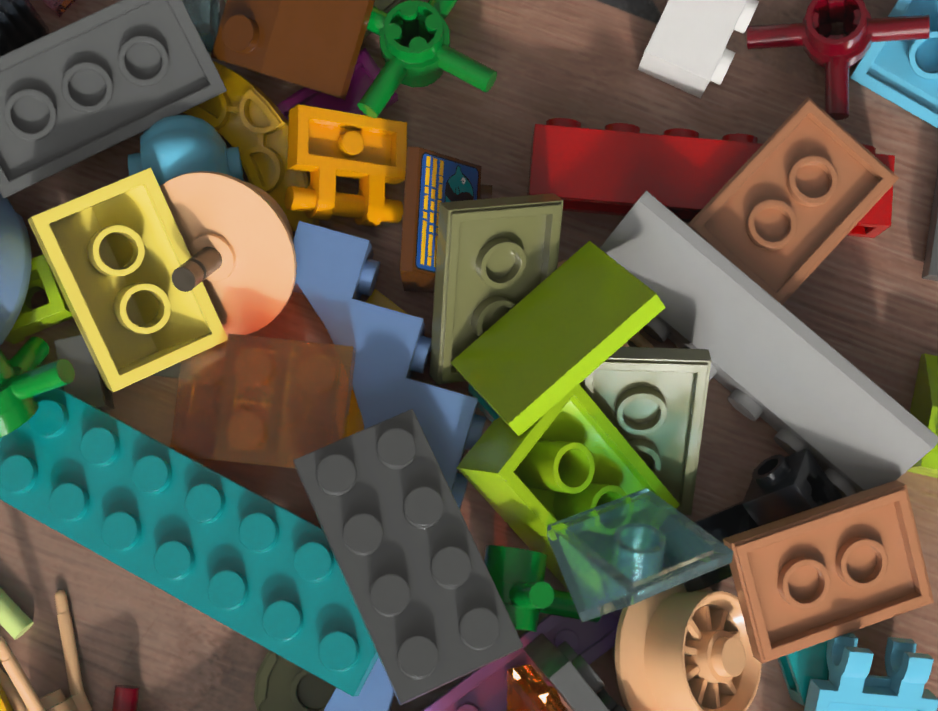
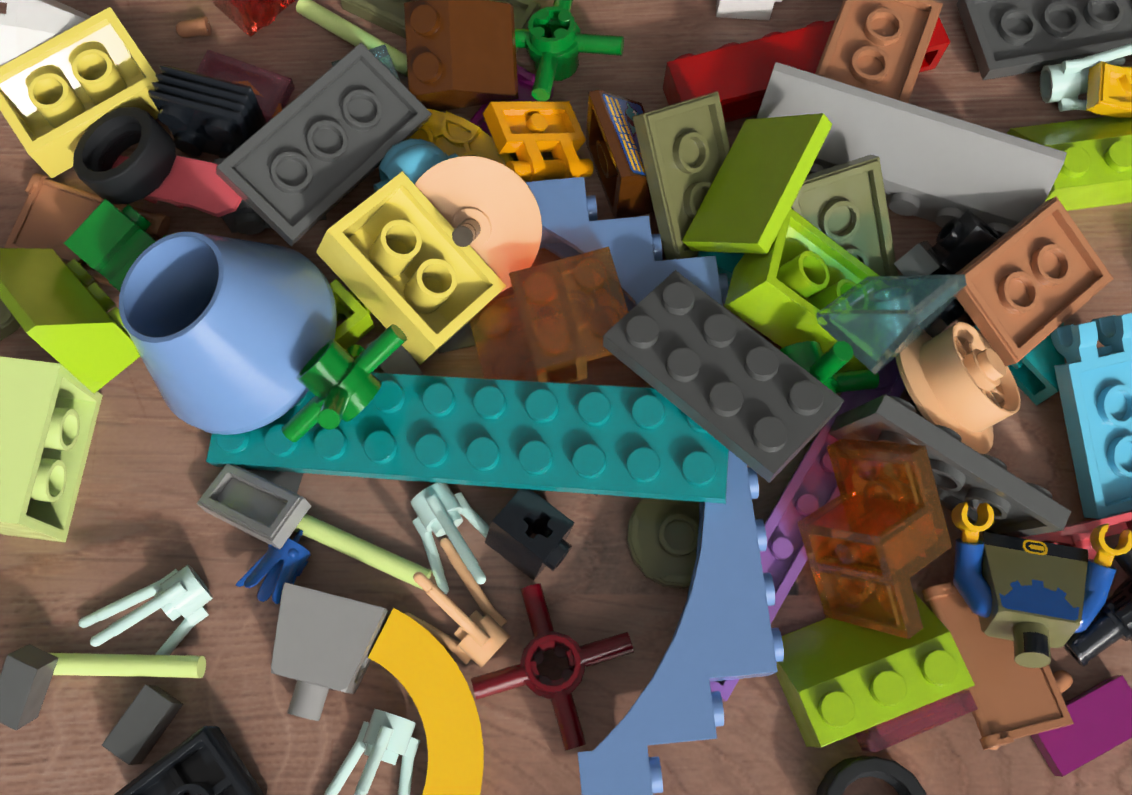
camera: 20 degrees left, 10 degrees down
none -> light aqua plant [411,483,490,594]
none -> black brick [485,489,575,581]
none -> dark grey piece [894,241,943,287]

